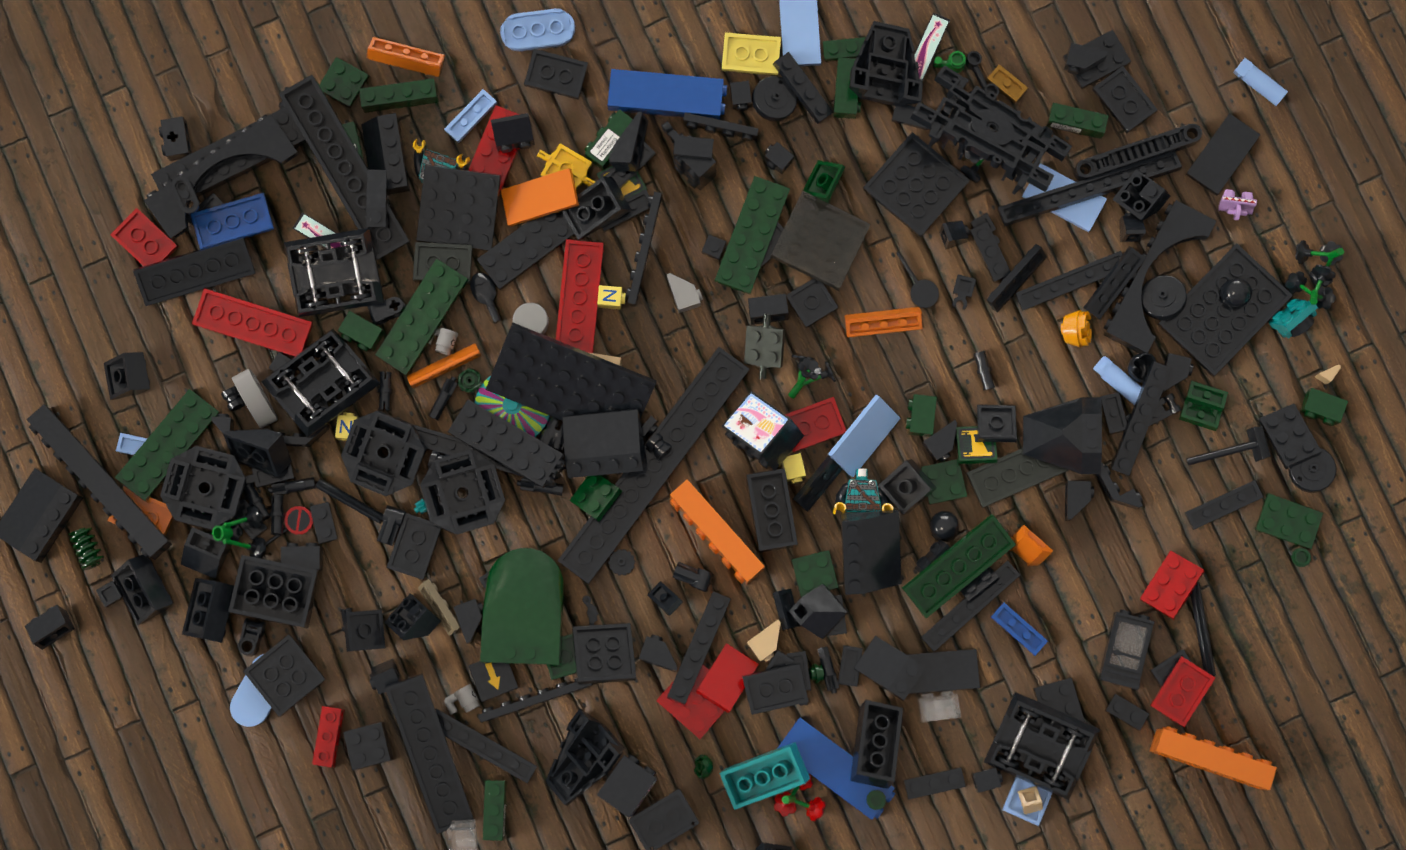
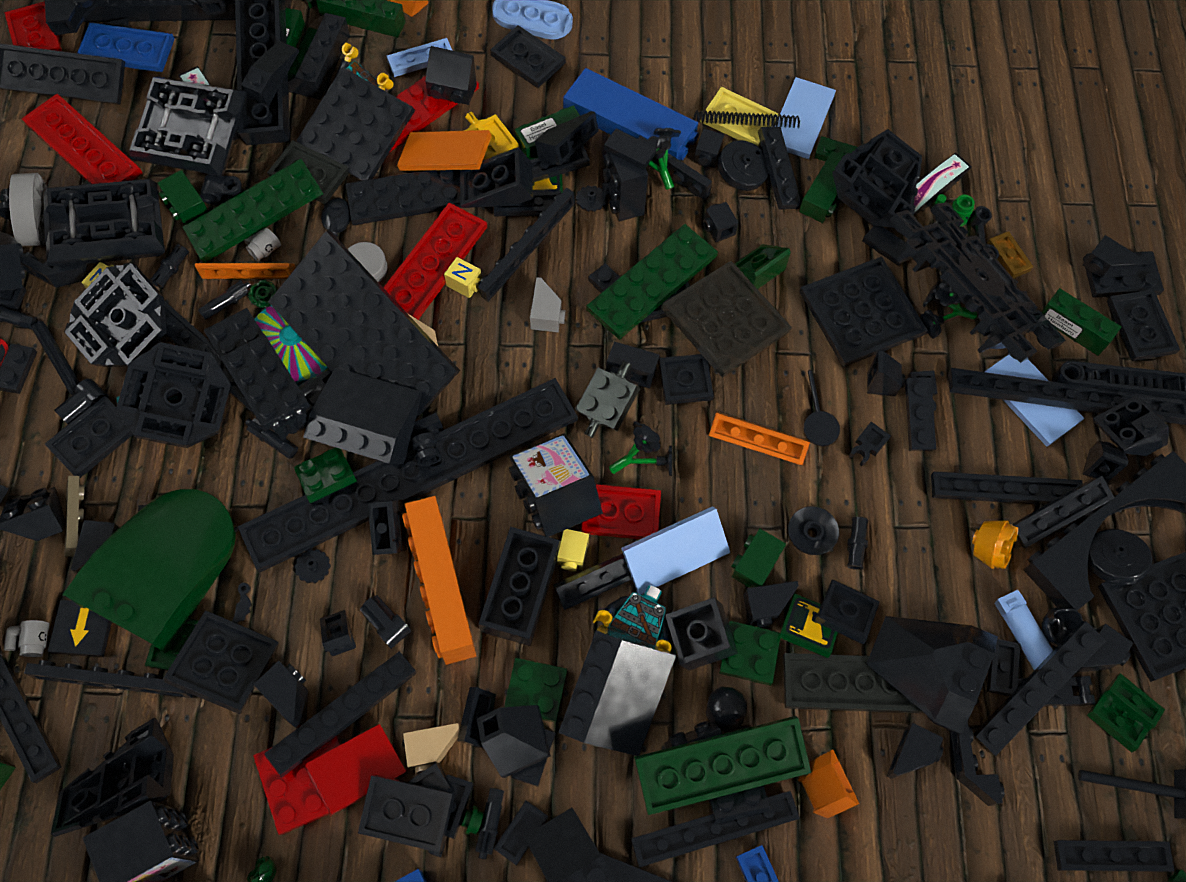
camera: 20 degrees right, 15 degrees down
black plate [986,244,1047,313] -> none
none -> black brick [368,499,407,555]
none -> black piece [576,185,607,212]
none -> plant [644,128,681,190]
none -> black piece [693,110,801,128]
none -> black dish [788,506,839,555]

